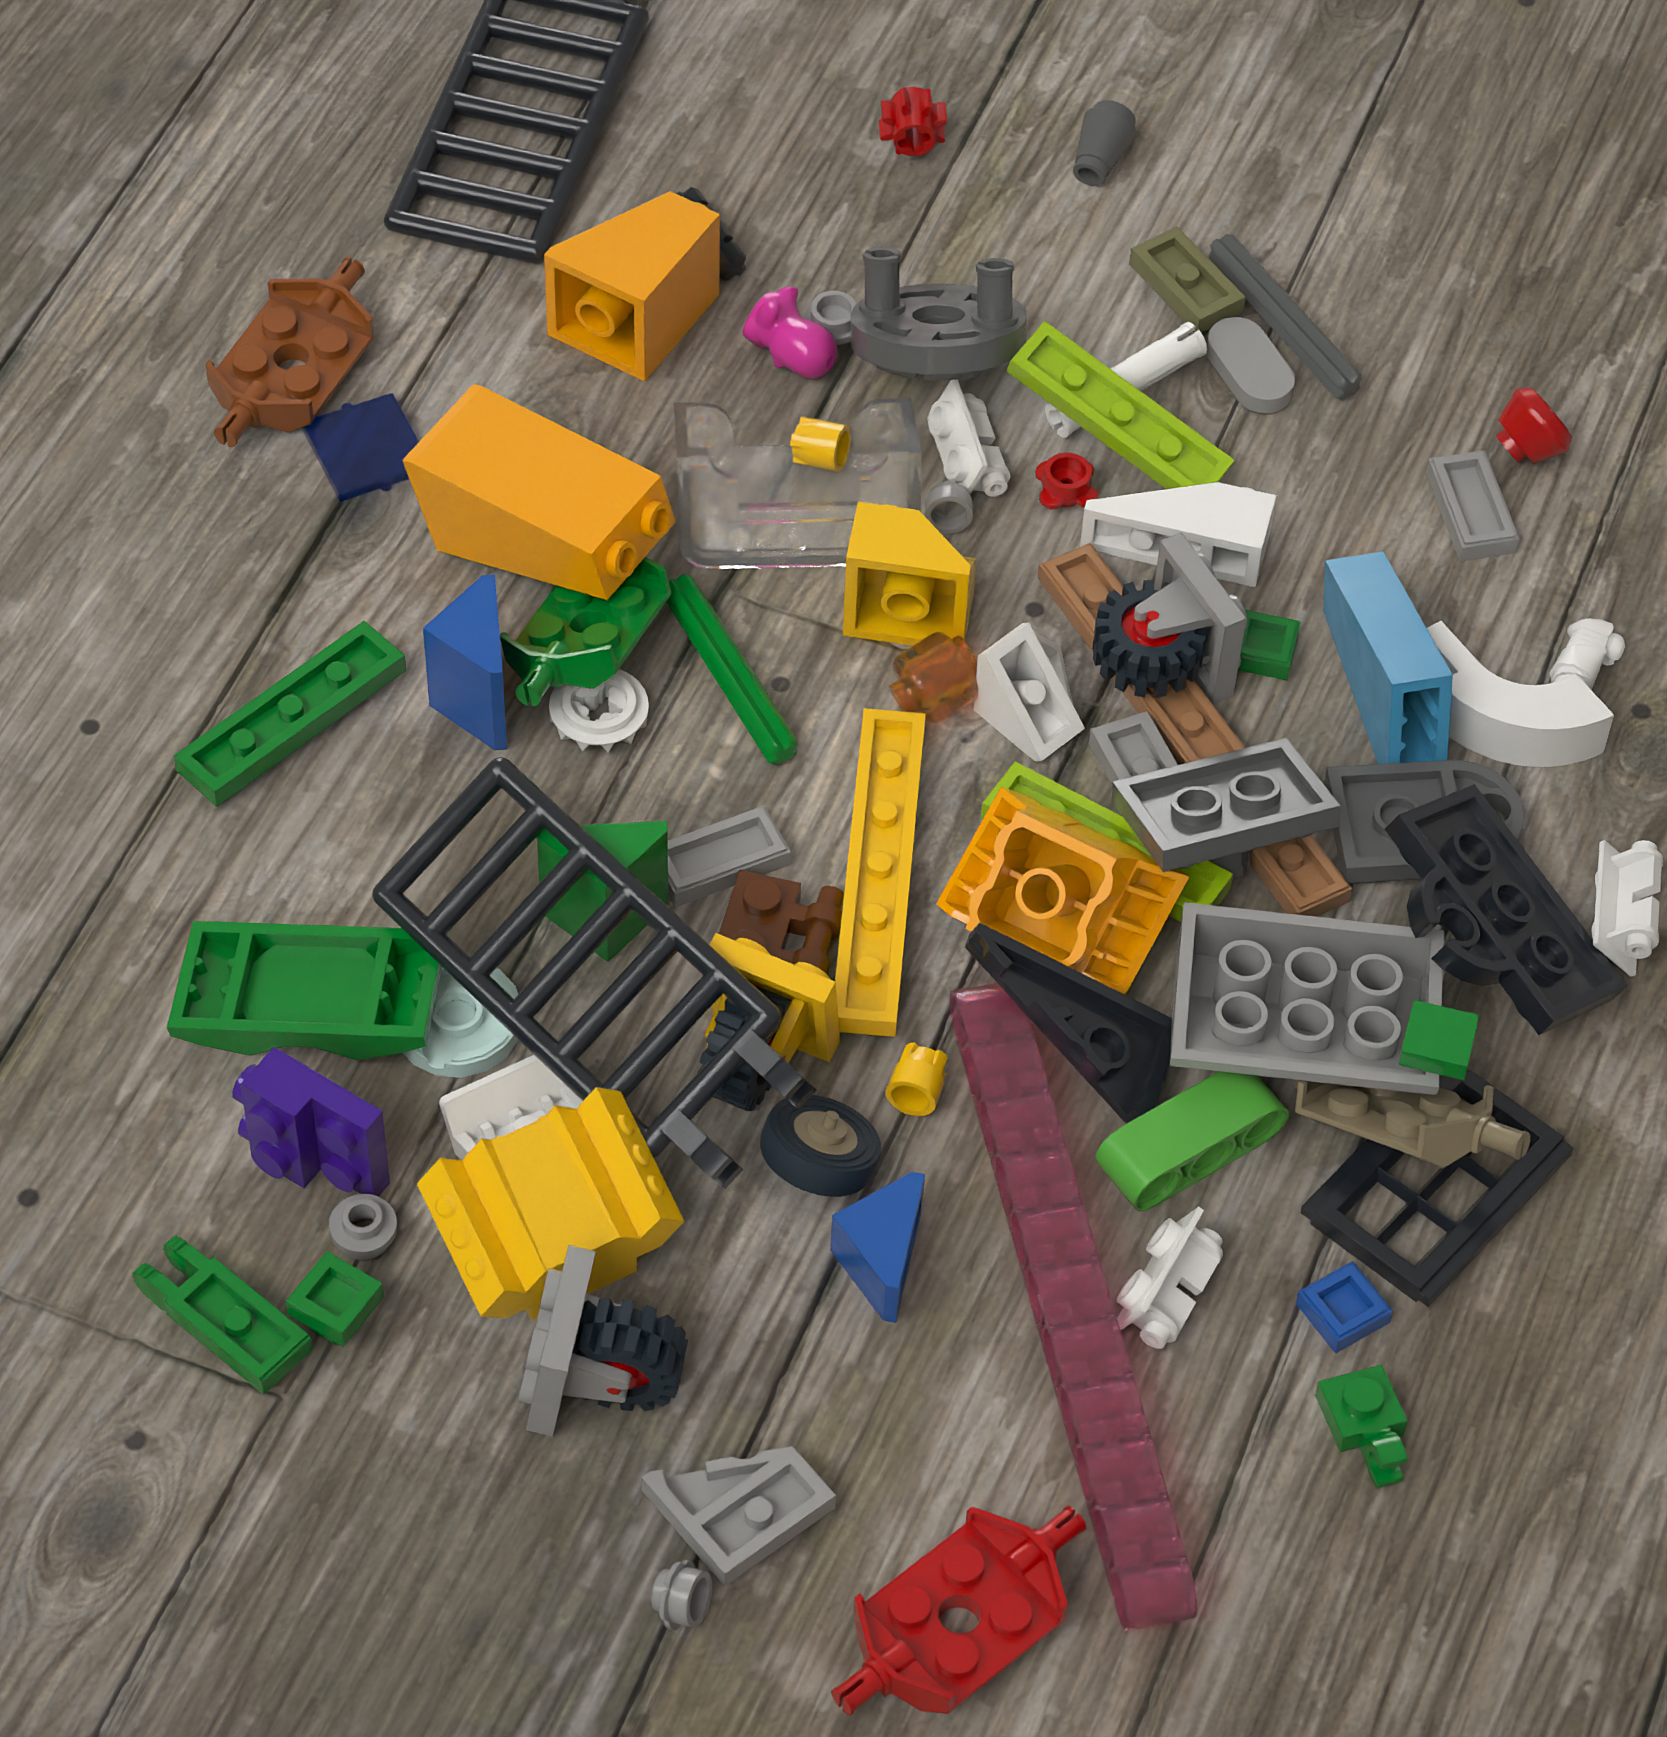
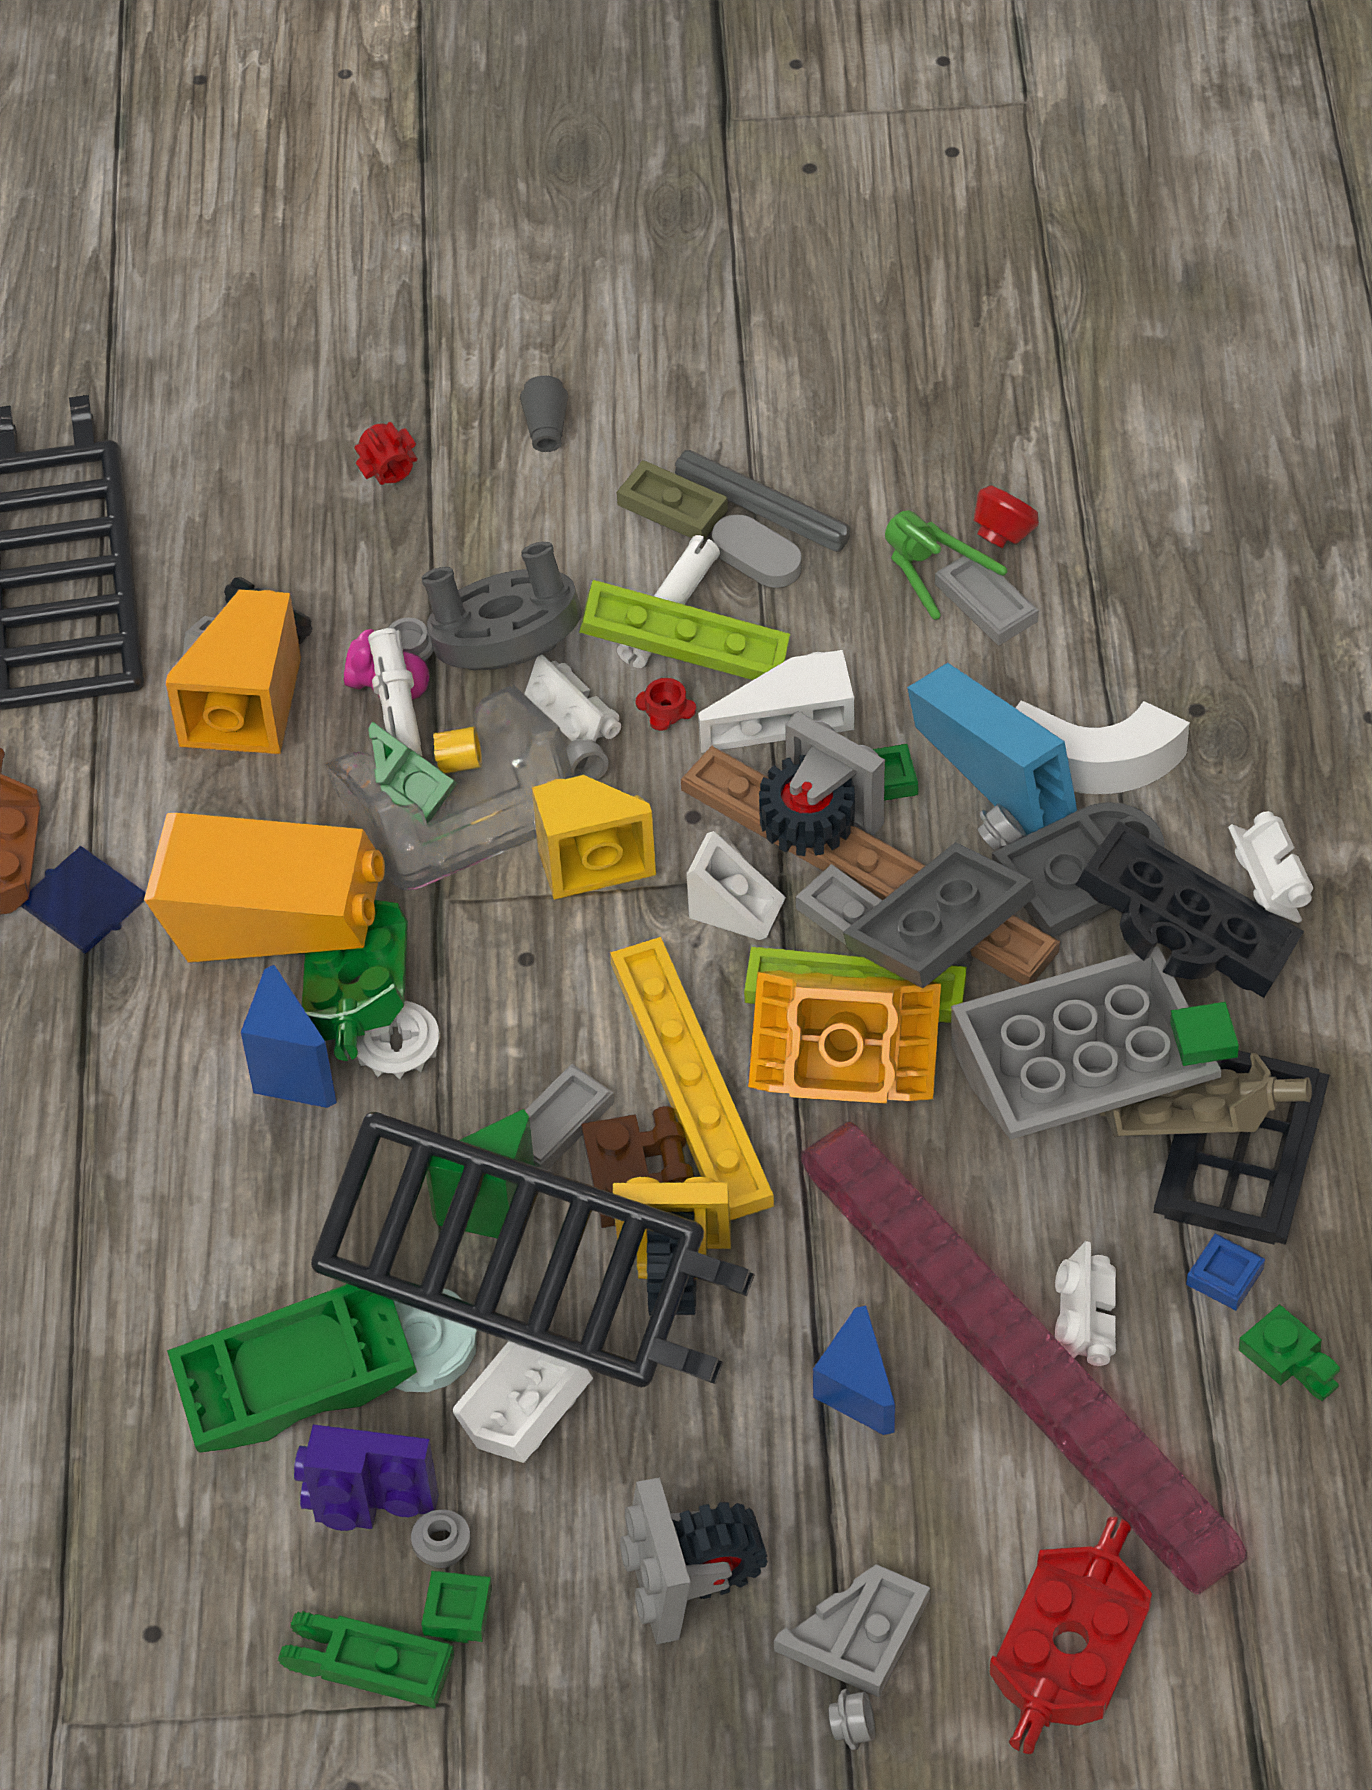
camera: 20 degrees left, 0 degrees up
green plate [174,621,406,807] -> none
yellow slope [417,1087,685,1320] -> none
green axle [666,574,798,765] -> none
black wheel [760,1095,881,1197] -> none
yellow hose [885,1042,948,1116] -> none
clear orange head [888,632,979,723] -> none
black wing [965,922,1172,1124] -> none
bright green beam [1095,1071,1289,1211] -> none
white arm [1549,618,1625,690] -> none
none -> white pin [368,628,422,756]
none -> slope [368,722,458,825]
none -> bright green plant [885,510,1007,620]
none -> light grey plate [978,804,1026,851]

